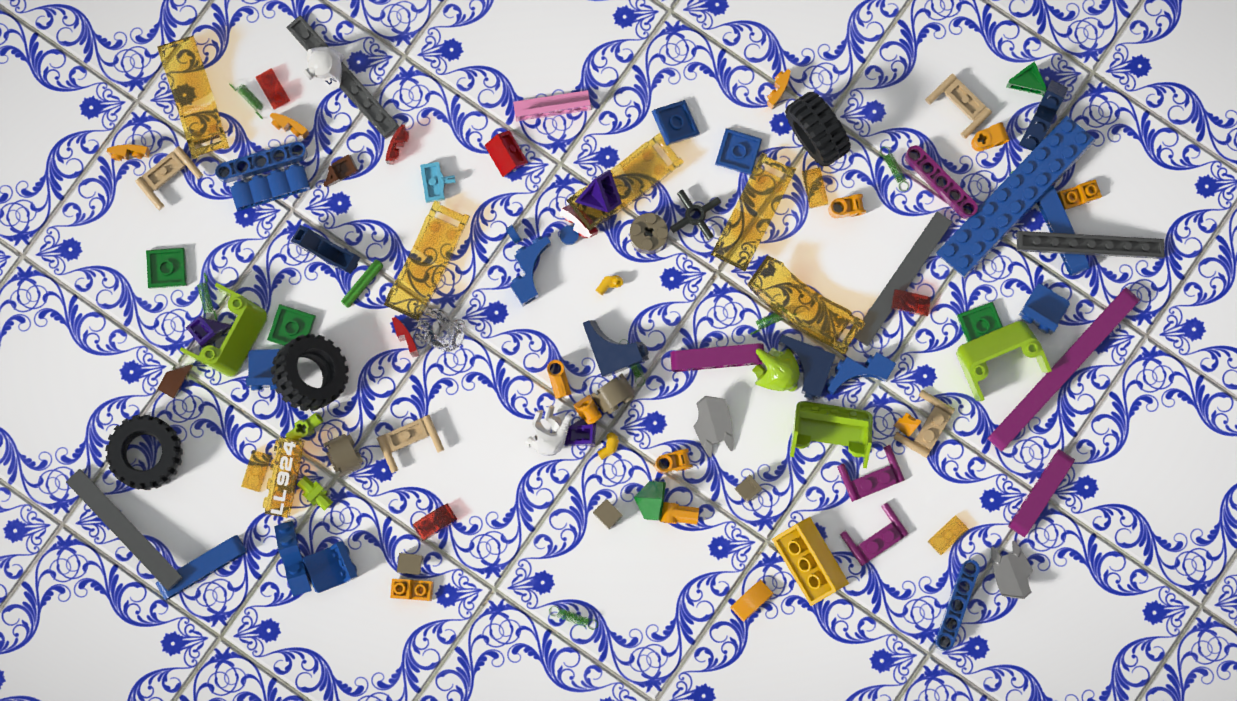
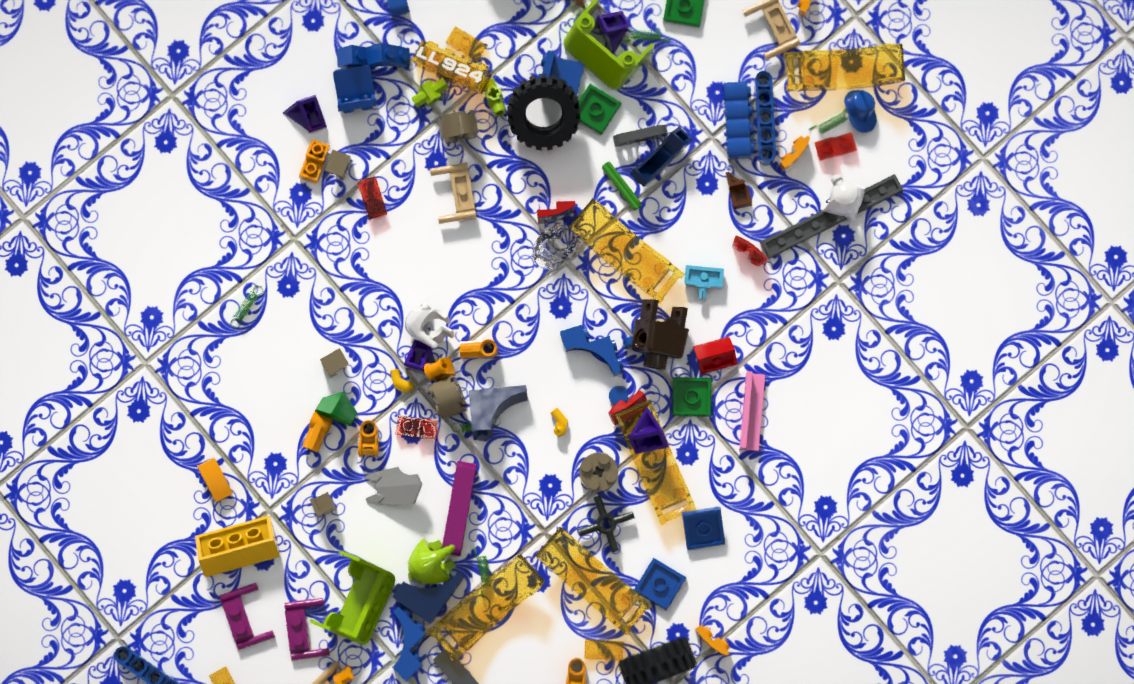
camera: 105 degrees right, 0 degrees up
none -> dark purple slope [282,94,327,133]
none -> clear red slope [395,415,438,440]
none -> dark grey beam [613,124,668,147]
none -> dark brown piece [632,299,689,370]
none -> green tile [672,377,712,417]
none -> blue piece [844,90,877,133]

